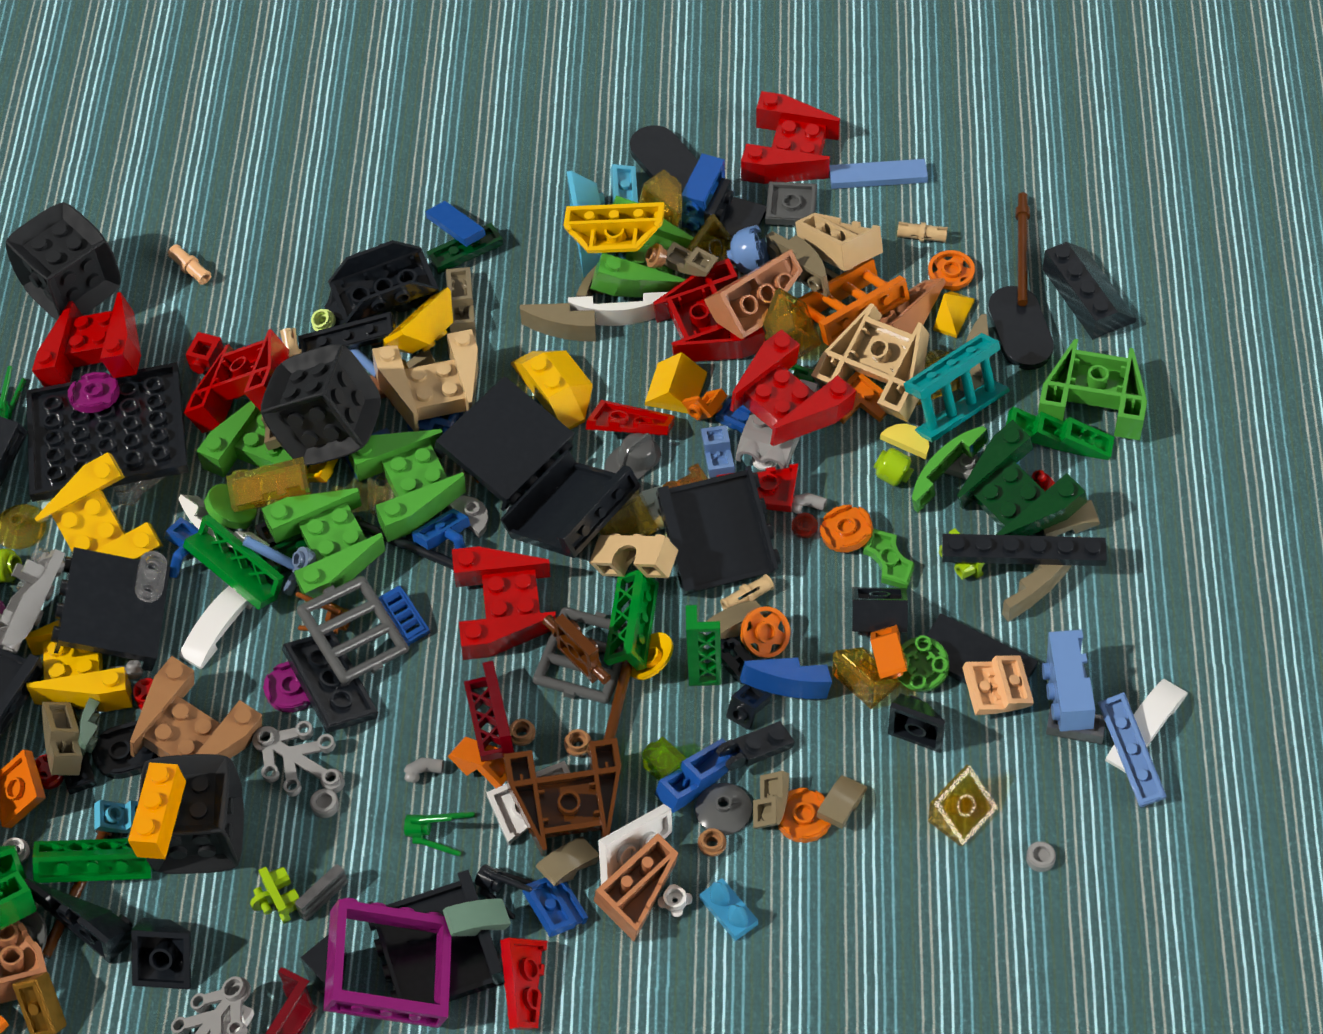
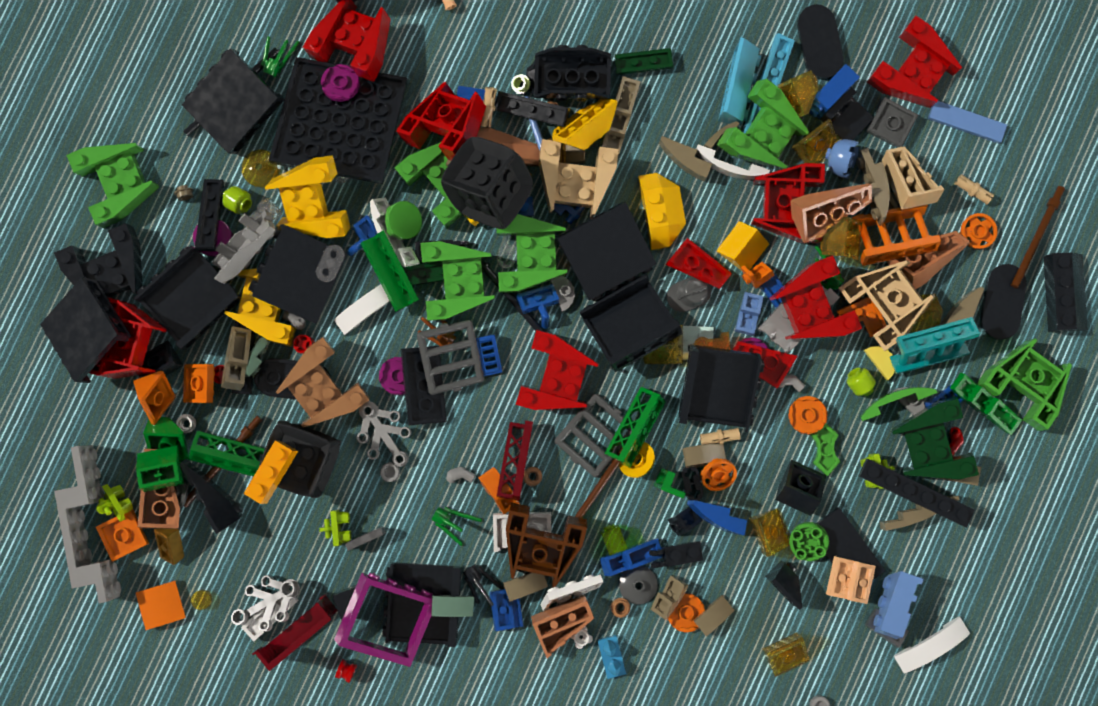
camera: 20 degrees right, 30 degrees up
medium azure slope [94,800,138,833] -> none
black slope [131,918,191,989] -> none
red brick [185,332,224,374] -> none
clear yellow wedge [226,457,312,512] -> none
medium blue bar [242,535,294,571] -> none
sand blue plate [283,547,316,596] -> none
blue tile [425,201,486,247] -> none
red wing [500,938,548,1030] -> none
reddish brown plate [543,613,611,685] -> none
yellow wedge [563,202,665,253] -> none
medium nougat plate [564,729,592,757] -> none
tan arch [589,533,678,578] -> none
medium nougat plate [645,243,667,268] -> none
dark tan slope [664,242,718,277] -> none
clear red plate [792,512,818,538] -> none
orange slope [870,625,907,679] -> none
yellow slope [933,291,975,338] -> none
medium blue tile [1098,692,1167,808] -> none

